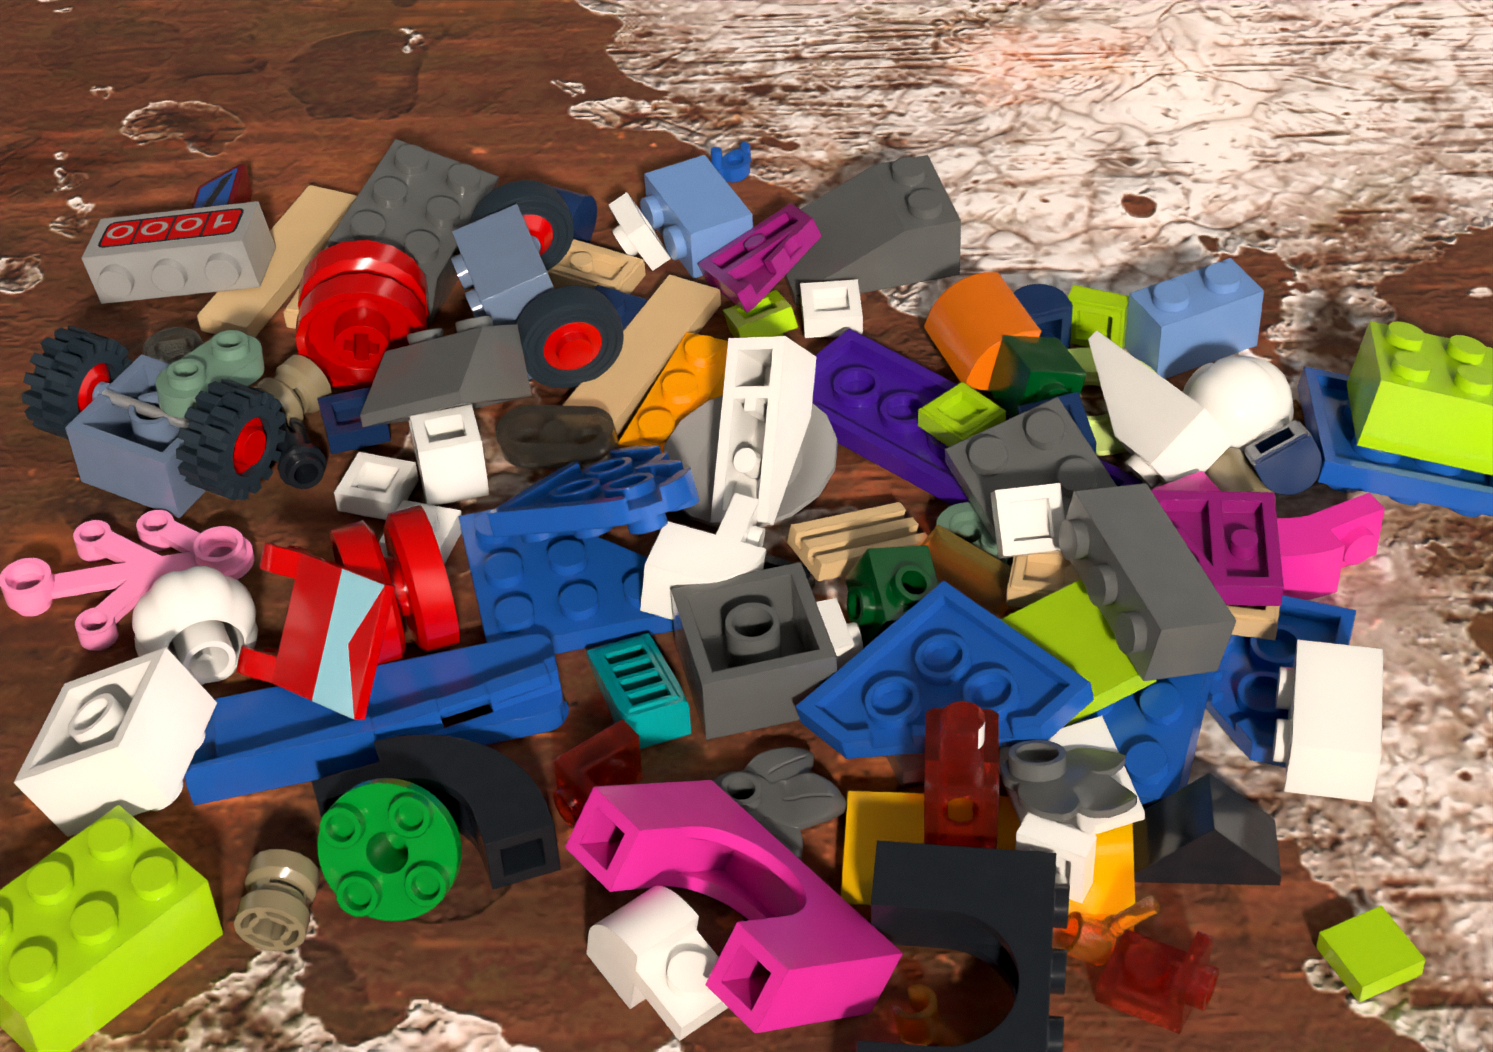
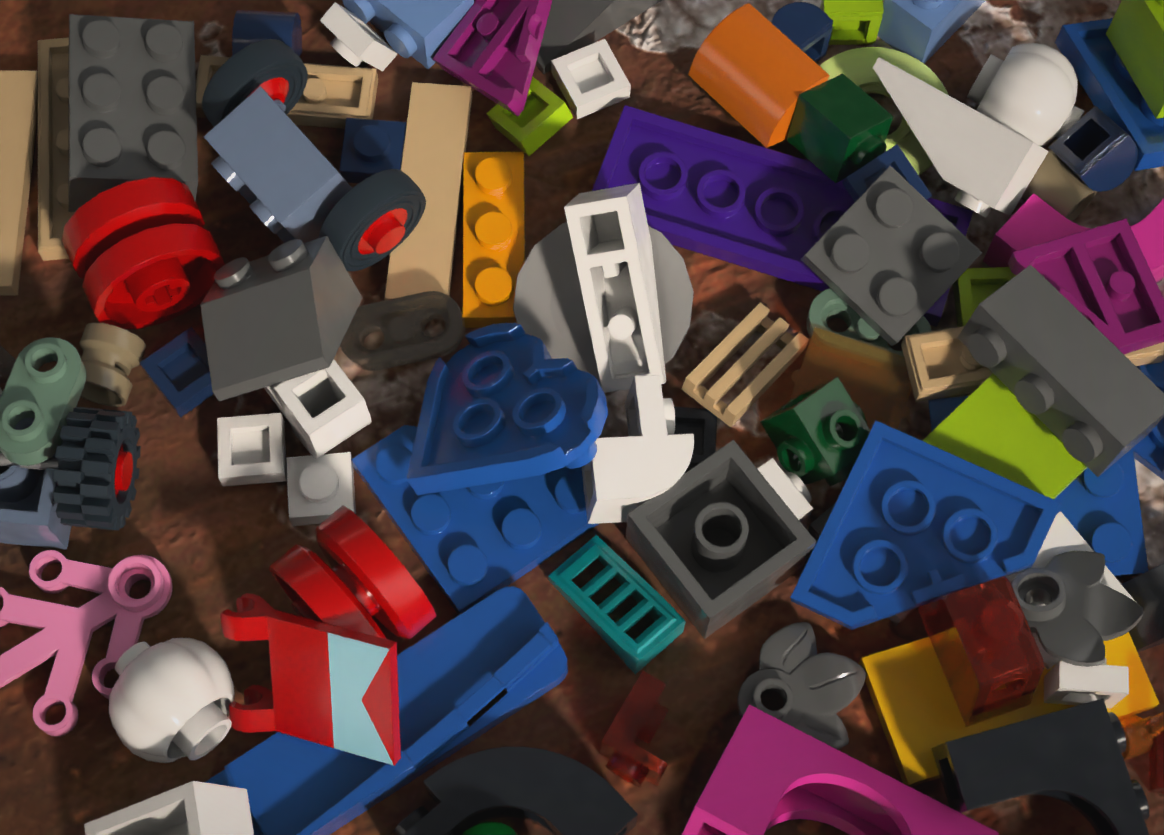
camera: 25 degrees left, 25 degrees up
black pin [276,418,327,489] -> none
lime tile [918,382,1006,447] -> none
white plate [990,483,1065,558] -> none

